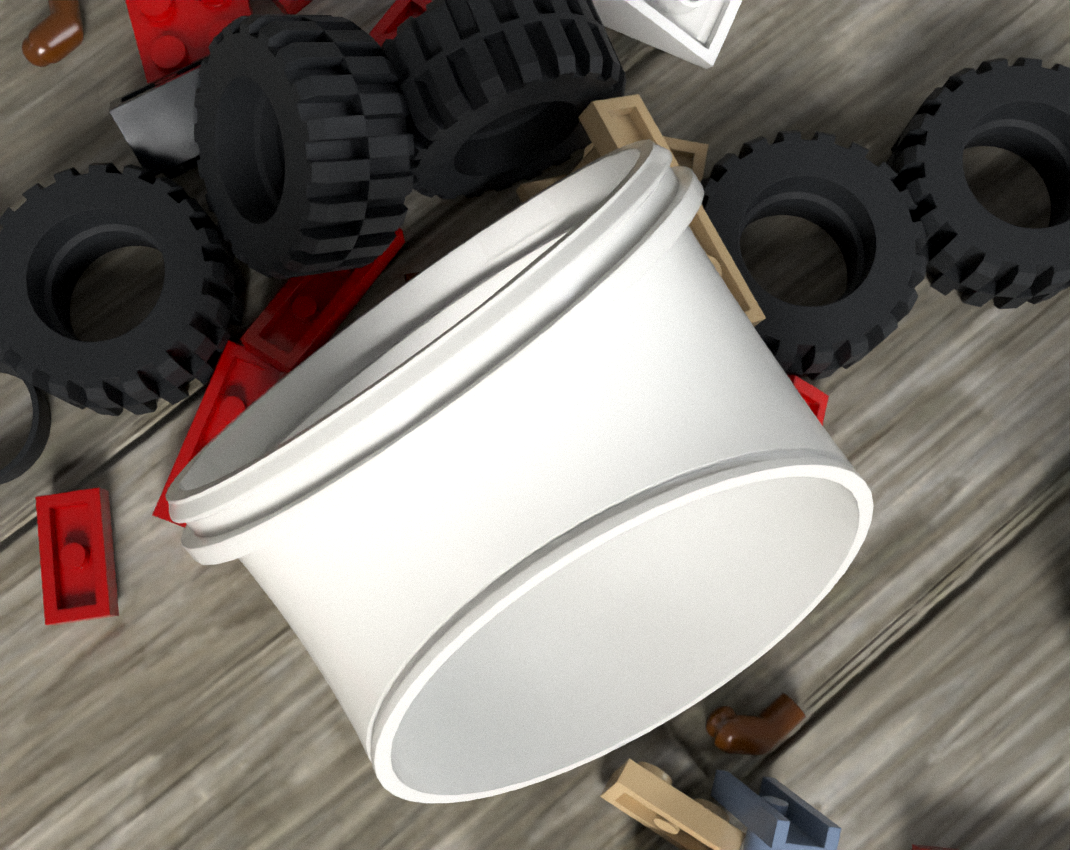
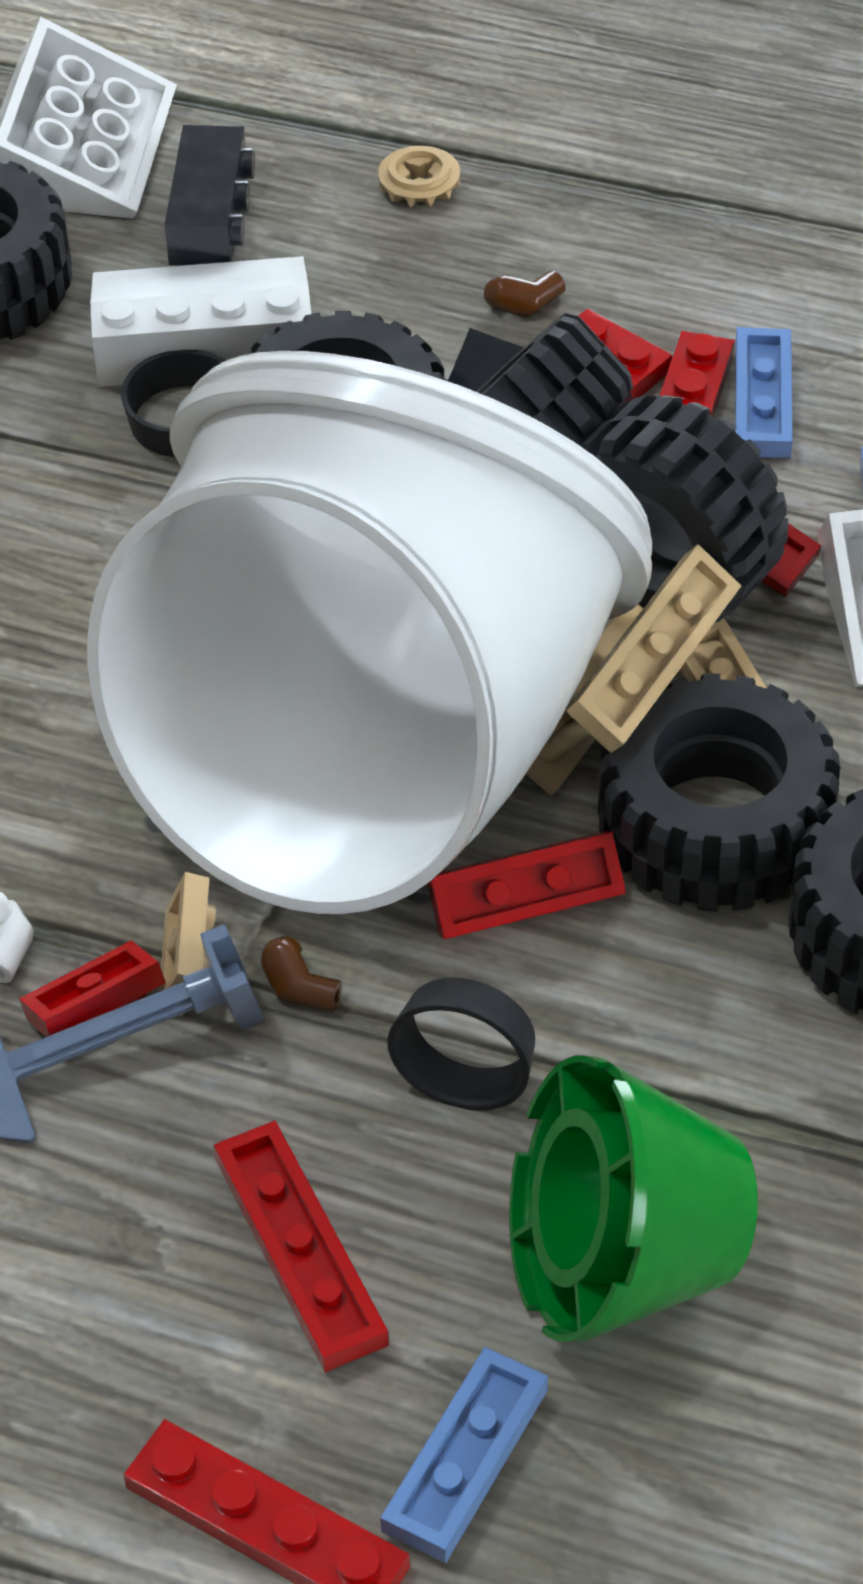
camera: 60 degrees right, 30 degrees down
red plate [35,487,119,625] -> none
none -> black tyre [387,977,536,1111]

